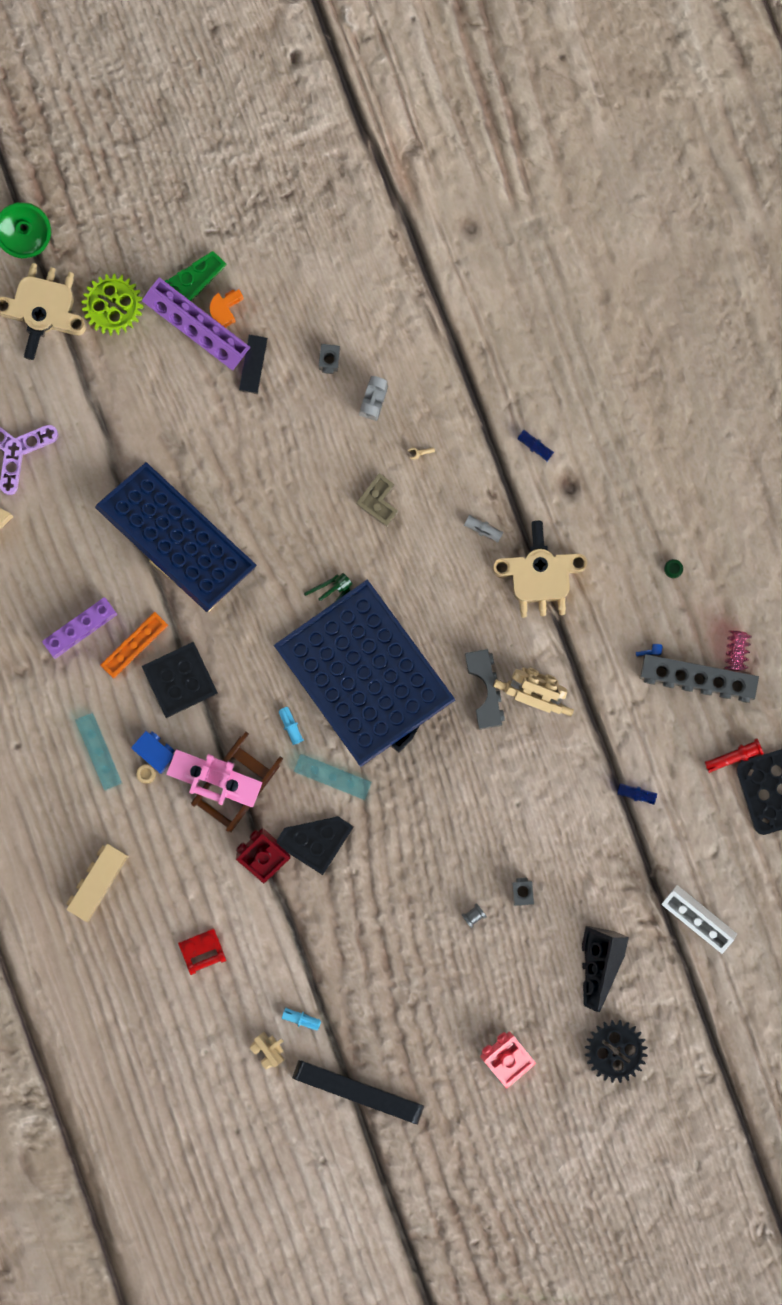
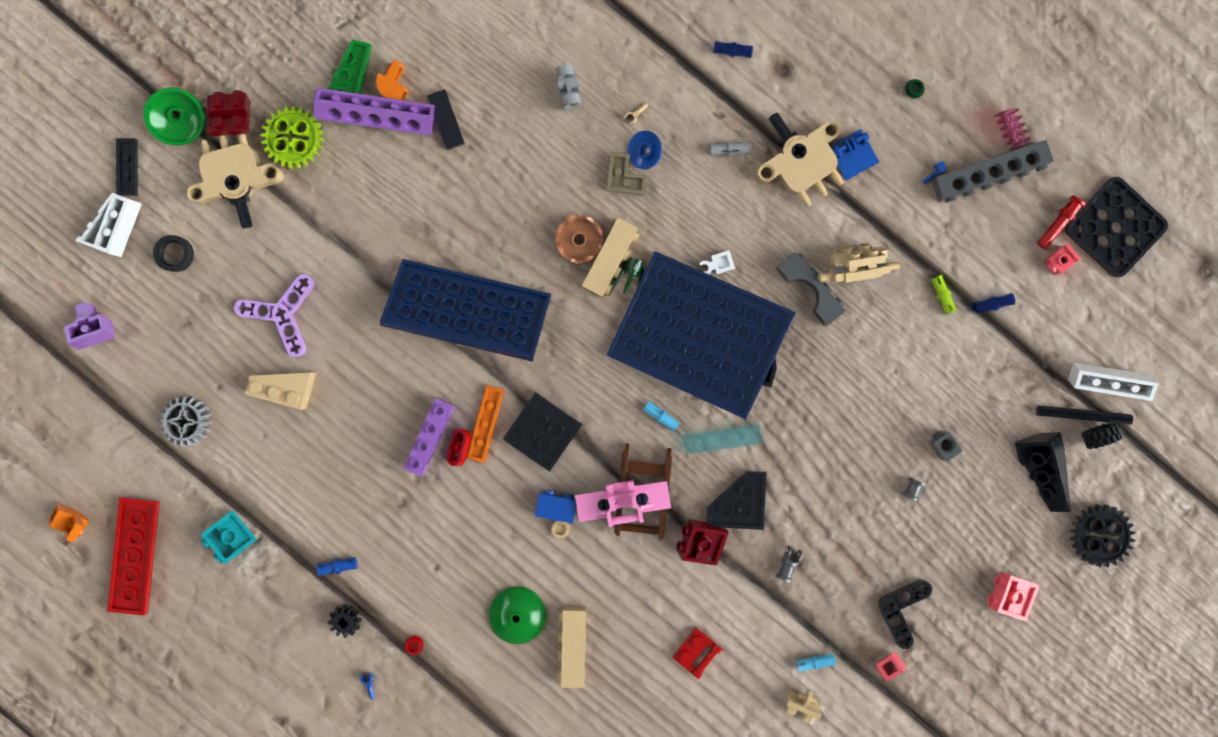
camera: 30 degrees left, 5 degrees up
clear light blue tile [75,712,122,791] -> none
black beam [292,1060,424,1125] -> none
dark grey brick [319,344,340,374] -> none
none -> dark red plate [206,90,251,137]
none -> red plate [447,429,471,467]
none -> green dish [489,586,546,644]
none -> nougat plate [555,215,603,264]
none -> tan brick [582,218,640,298]
none -> blue dish [628,130,662,170]
none -> white plate [699,250,735,275]
none -> dark grey piece [775,546,802,583]
none -> blue hinge [830,129,879,181]
none -> coral brick [876,651,907,682]
none -> black beam [878,579,932,649]
none -> lime pin [930,275,957,315]
none -> black axle [1036,405,1134,425]
none -> coral brick [1044,244,1081,275]
none -> black tyre [1081,422,1122,449]

